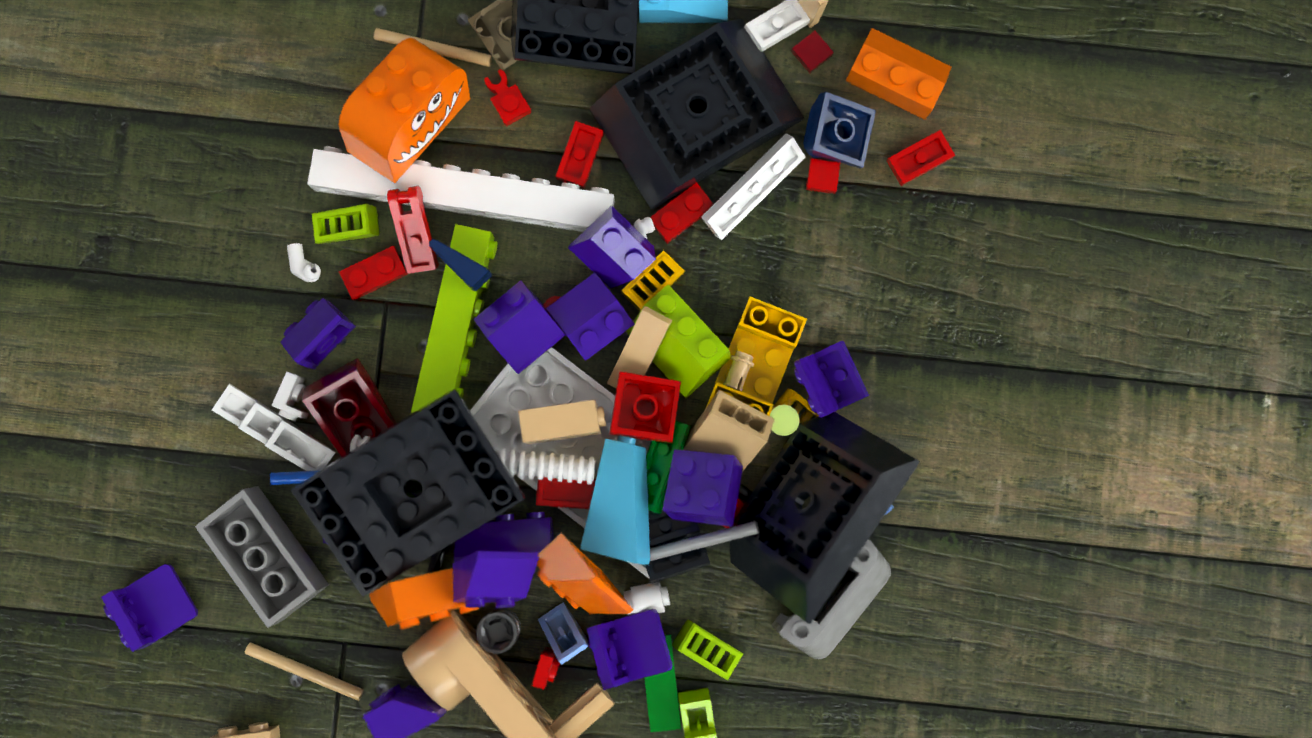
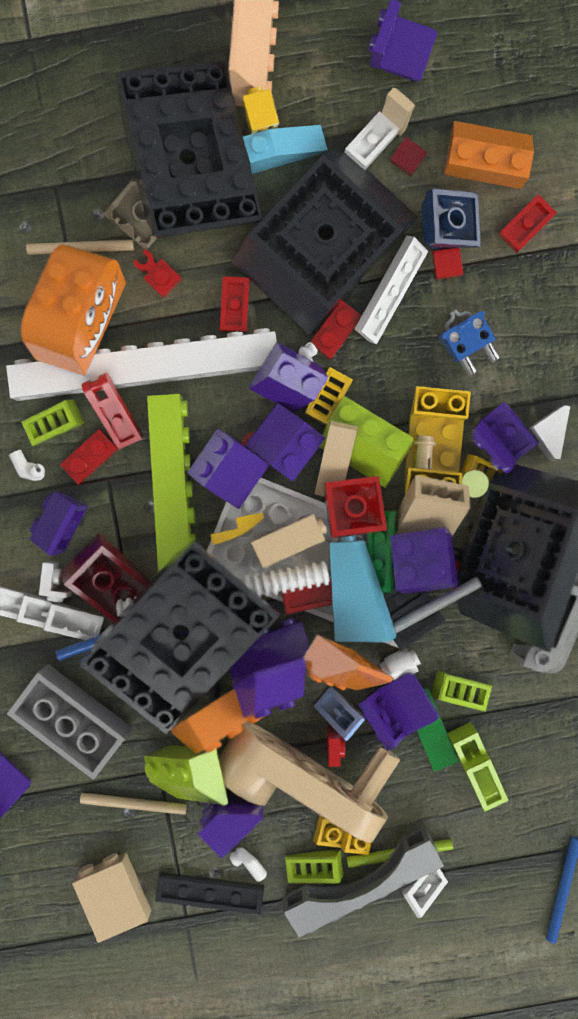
camera: 15 degrees left, 5 degrees up
dark blue slope [429,239,492,292] -> none
dark grey wheel [476,608,521,654] -> none
none -> lime slope [144,745,228,805]
none -> yellow slope [211,513,264,545]
none -> blue piece [438,310,499,376]
none -> white slope [528,405,570,461]

